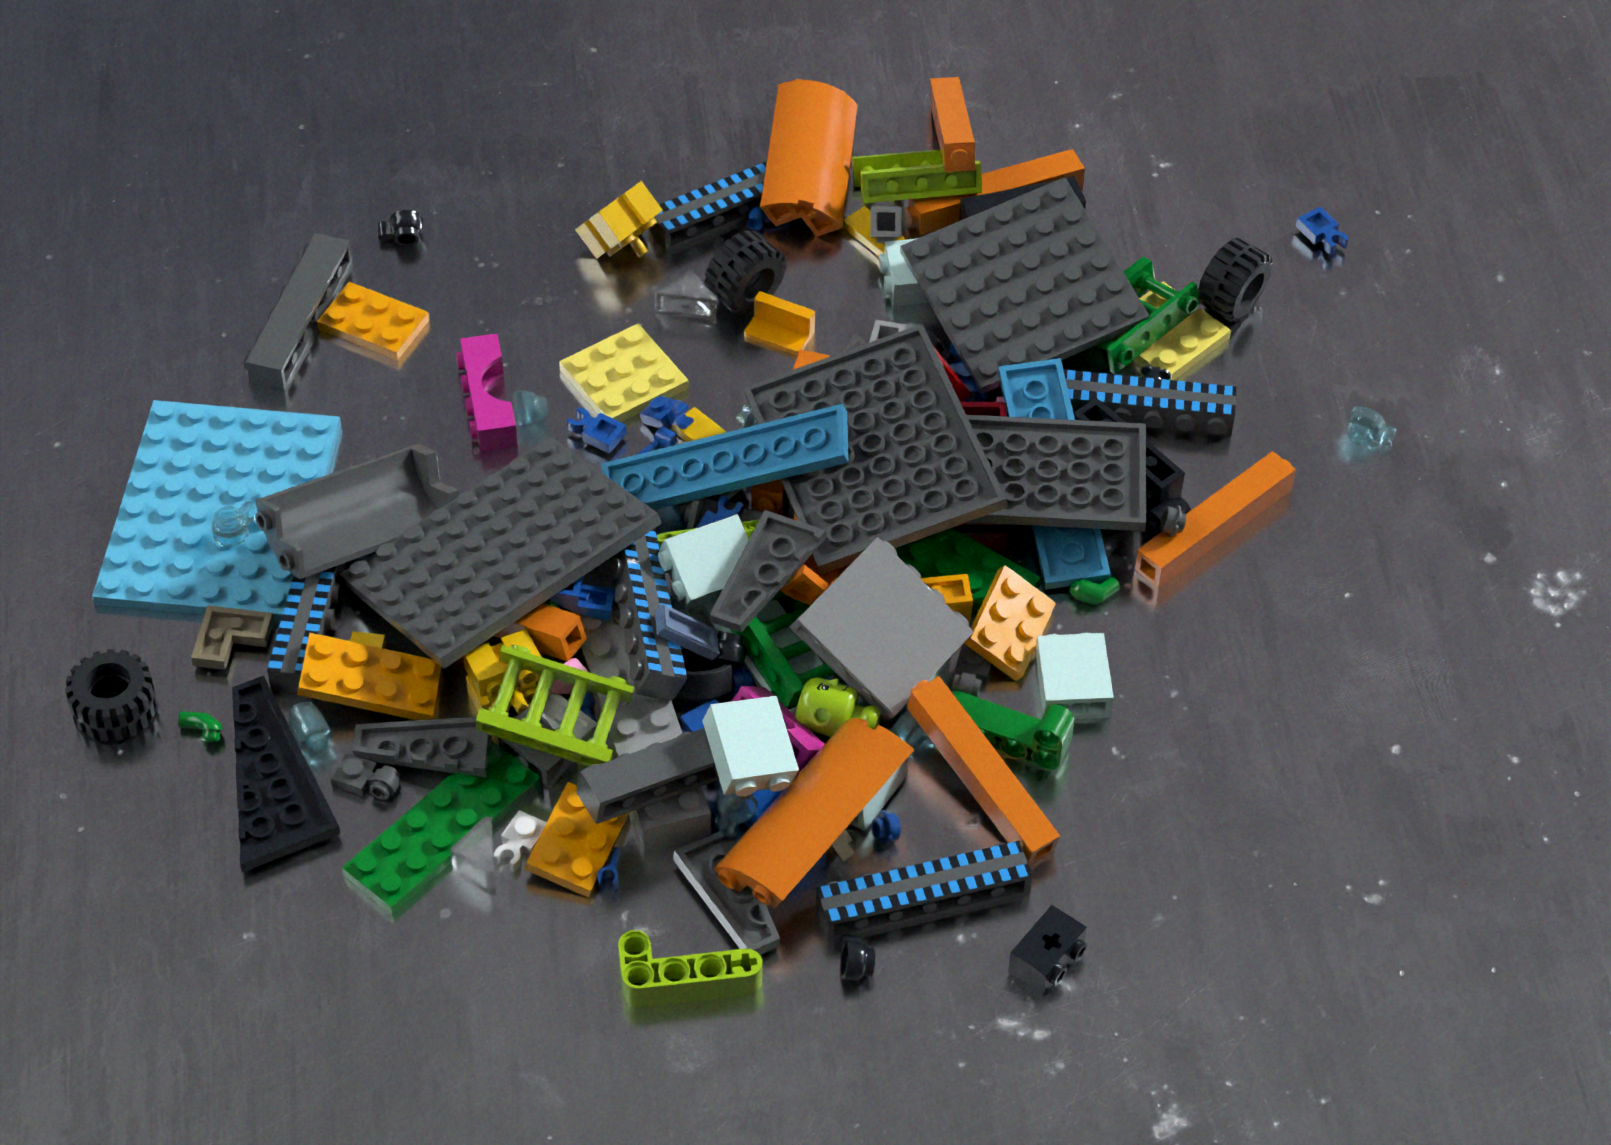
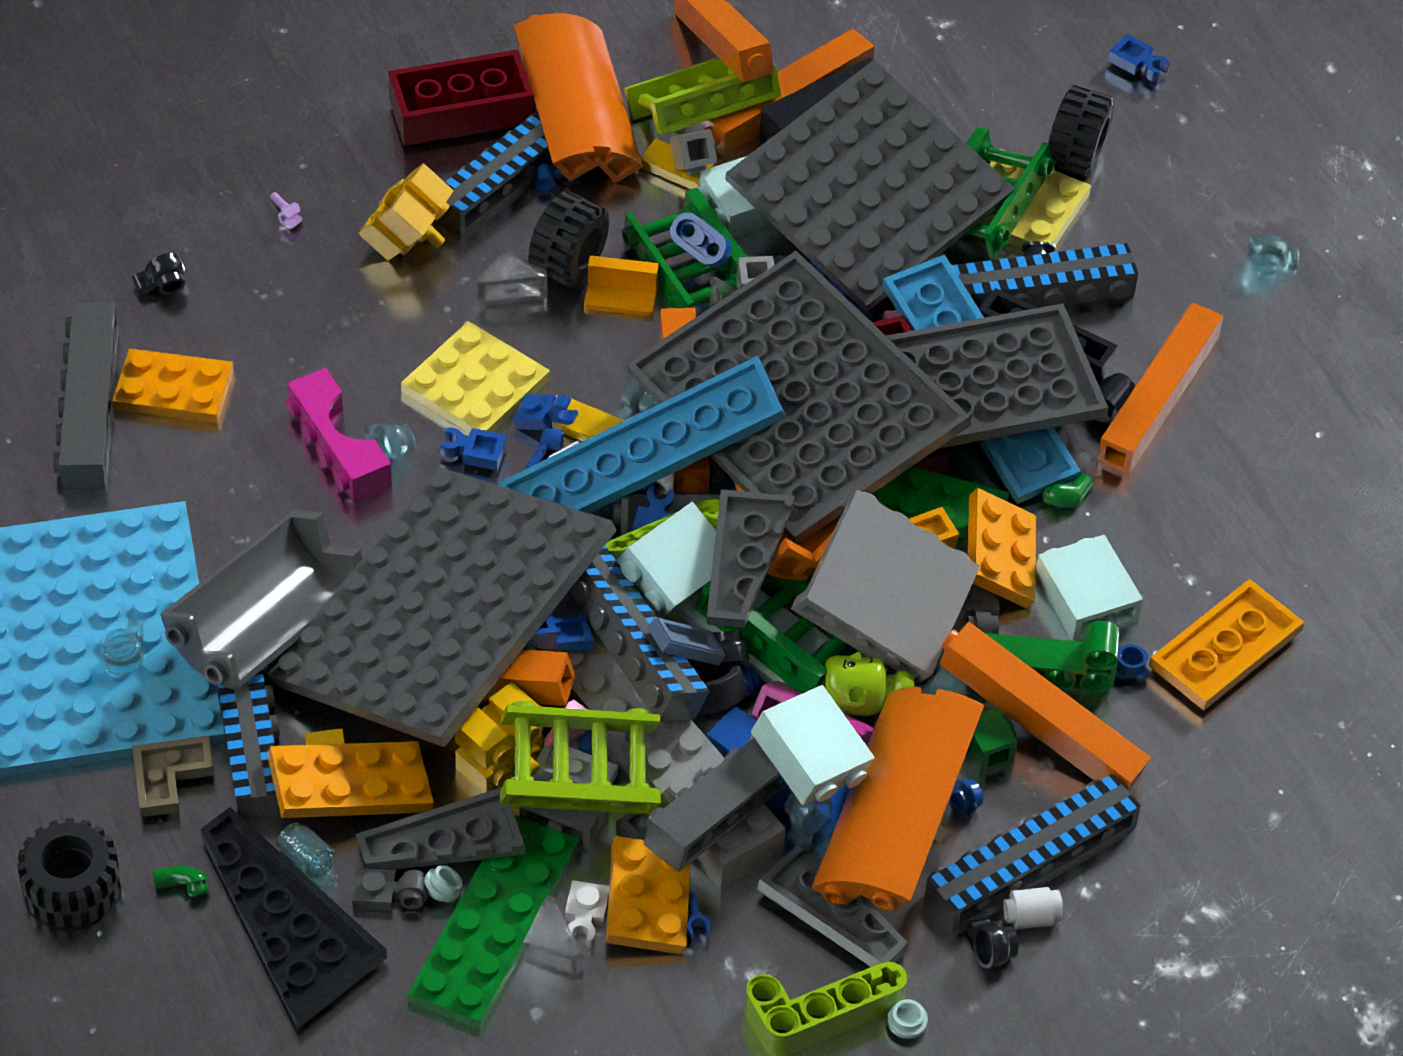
camera: 20 degrees left, 0 degrees up
black brick [1008,905,1088,994] -> none
dark grey plate [1160,505,1186,537] -> none
none -> lavender hand [270,192,302,229]
none -> dark red brick [388,49,534,146]
none -> light aqua plate [424,865,462,903]
none -> green fence [621,187,747,308]
none -> plate [670,212,731,268]
none -> light aqua plate [887,999,928,1039]
none -> green brick [967,707,1017,774]
none -> white brick [1003,887,1063,930]
none -> blue plate [1115,644,1149,680]
none -> light orange plate [1149,579,1305,710]

